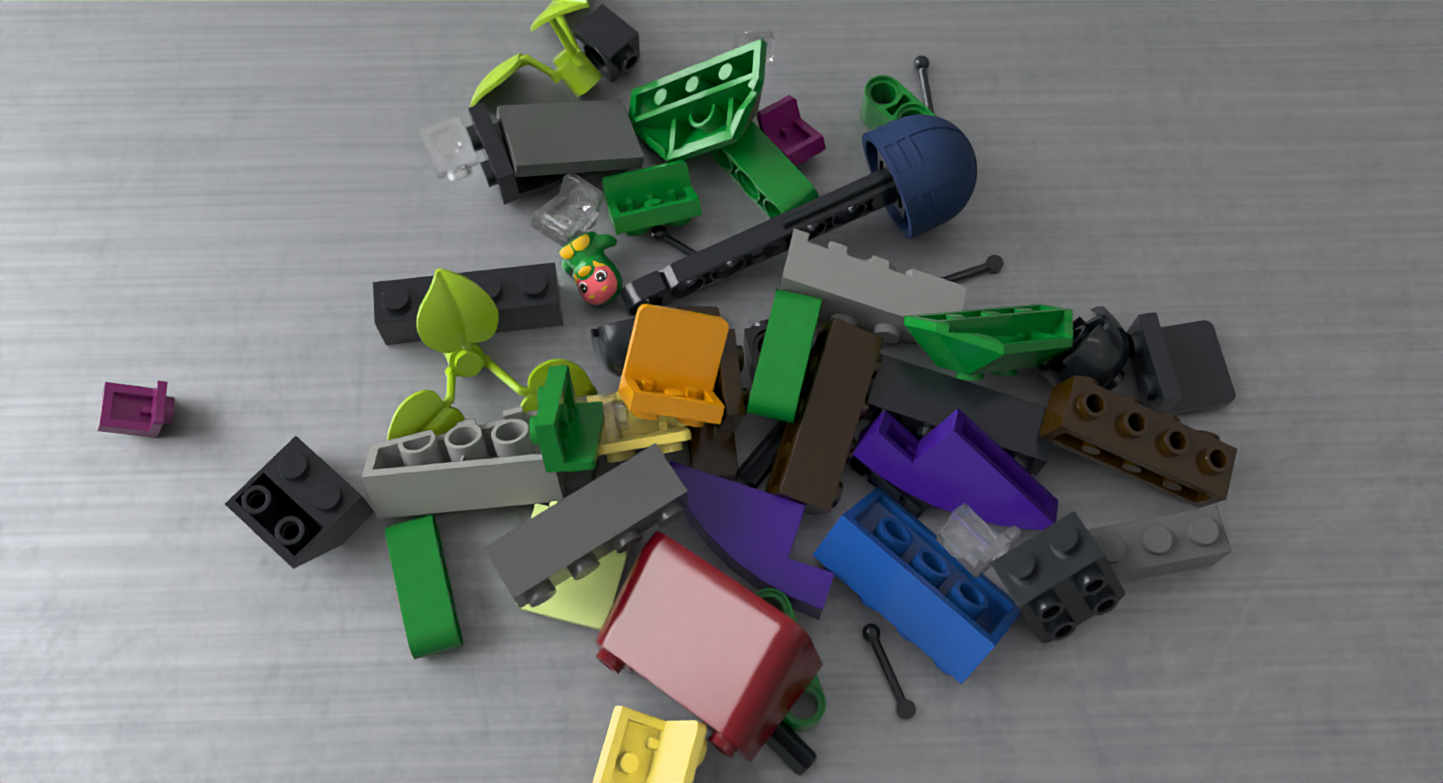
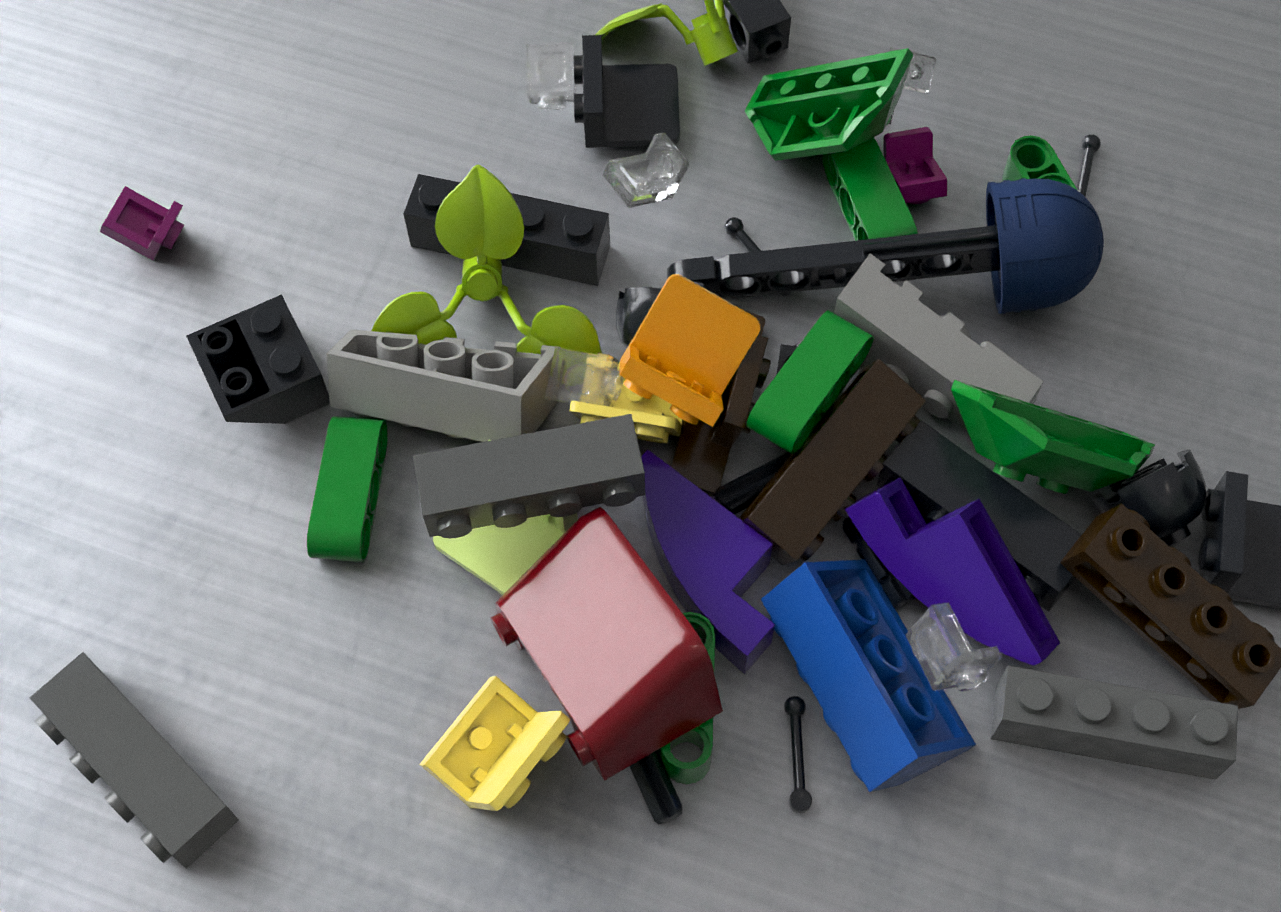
camera: 25 degrees right, 5 degrees down
dark grey tile [496,99,645,177] -> none
green bracket [529,365,606,473] -> none
animal [559,231,623,306] -> none
green bracket [602,160,702,236] -> none
black hinge [941,255,1004,282] -> none
black bracket [990,511,1125,643] -> none

